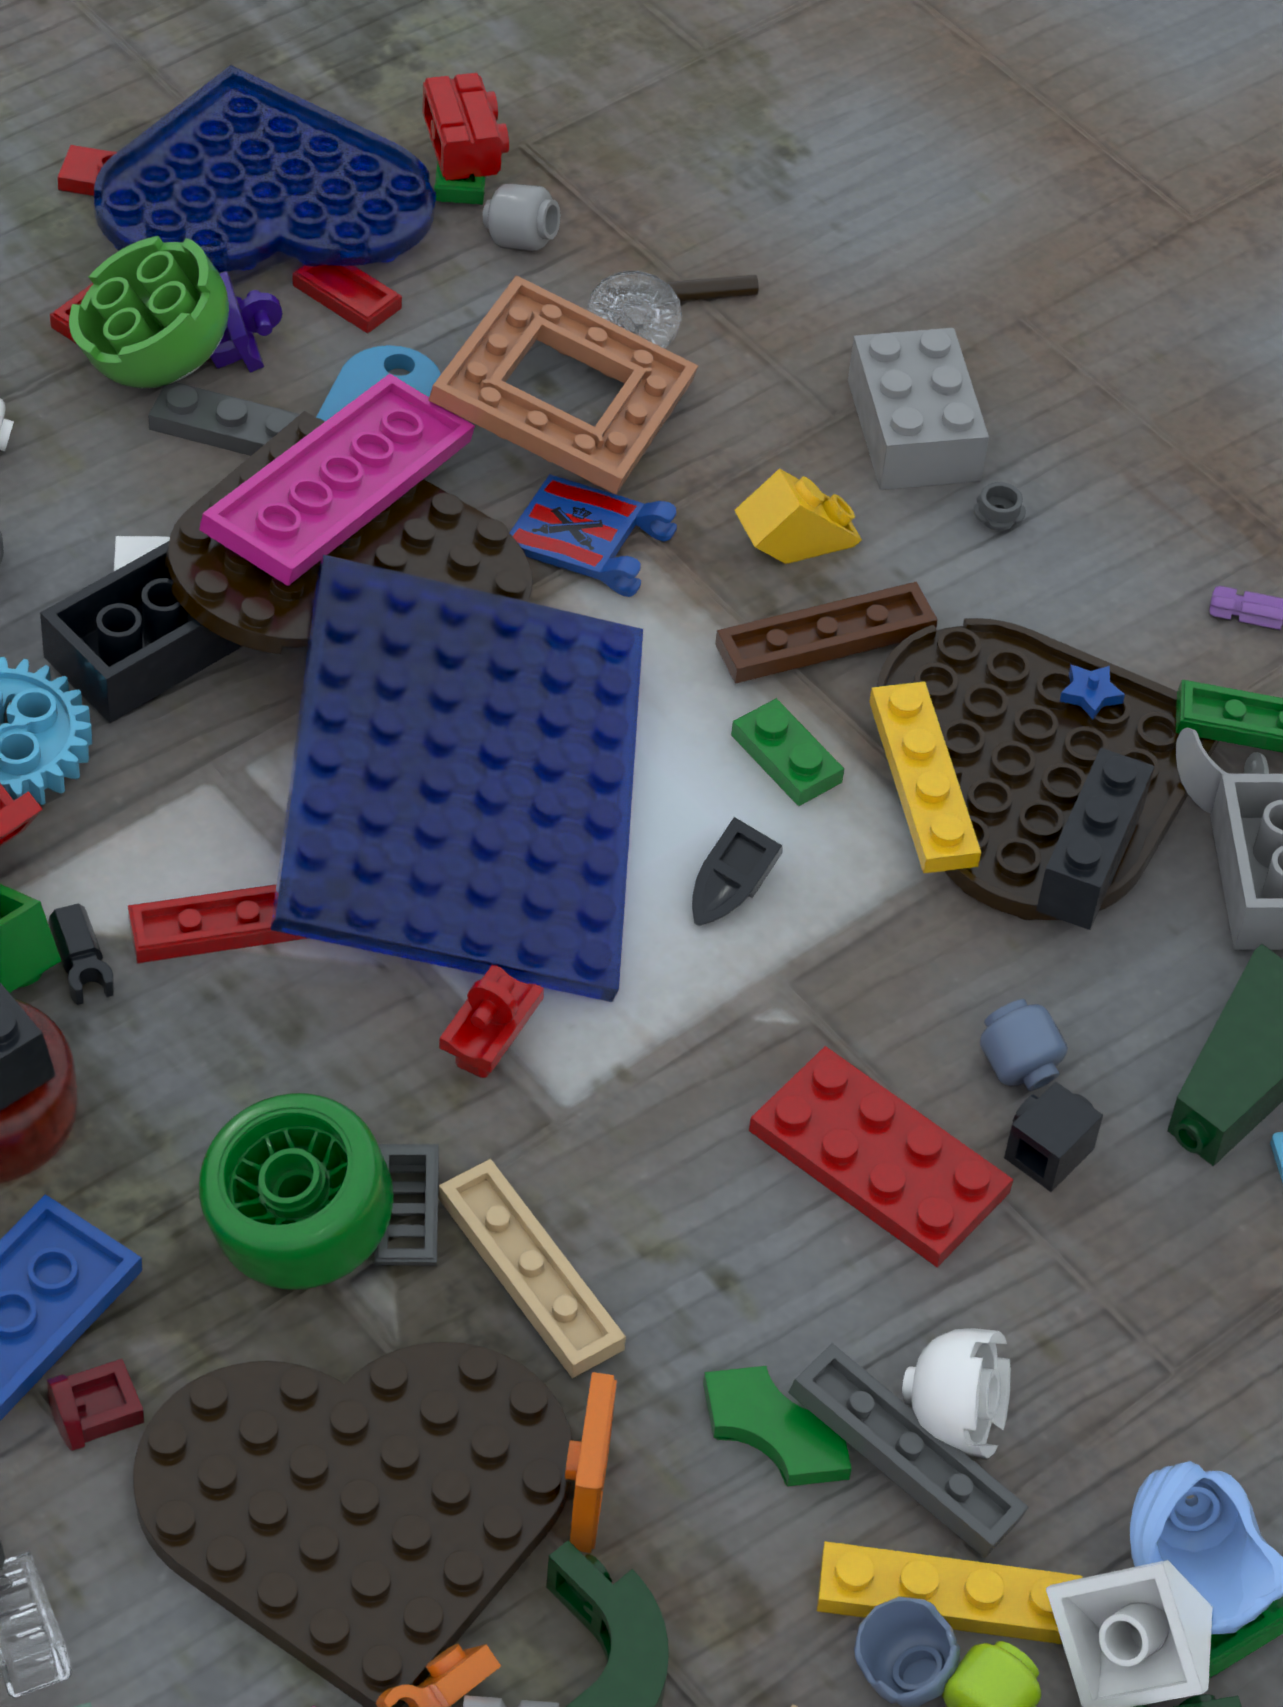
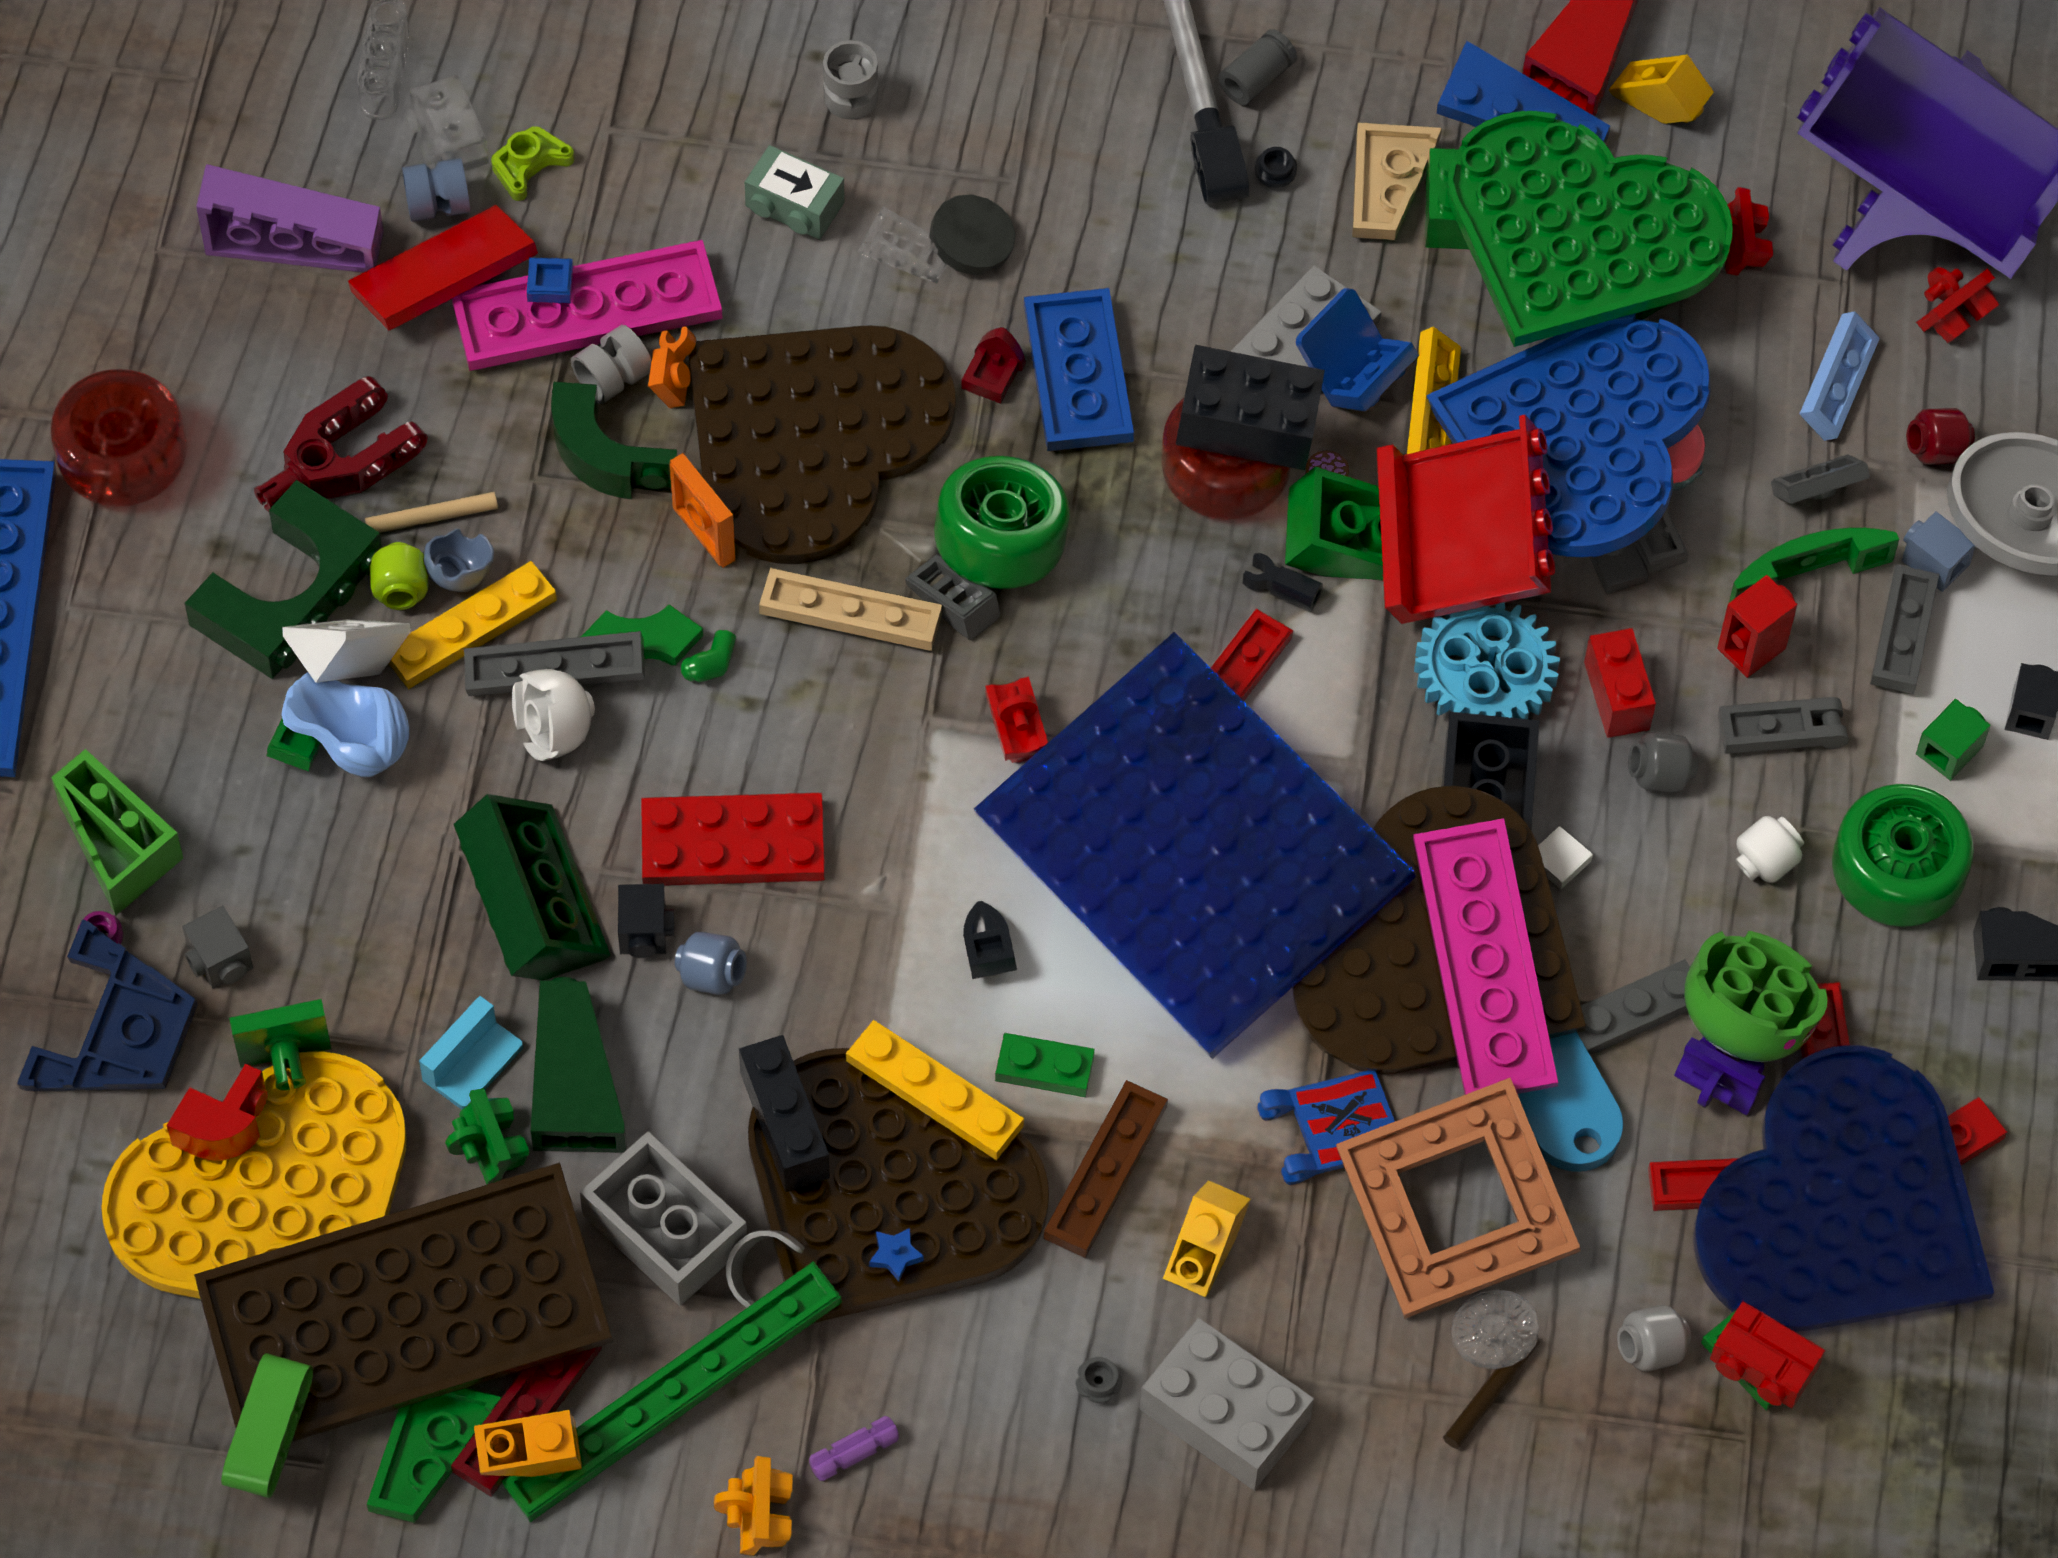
camera: 140 degrees right, 10 degrees up
none -> dark green slope [453,794,611,980]
none -> green arm [681,630,736,682]

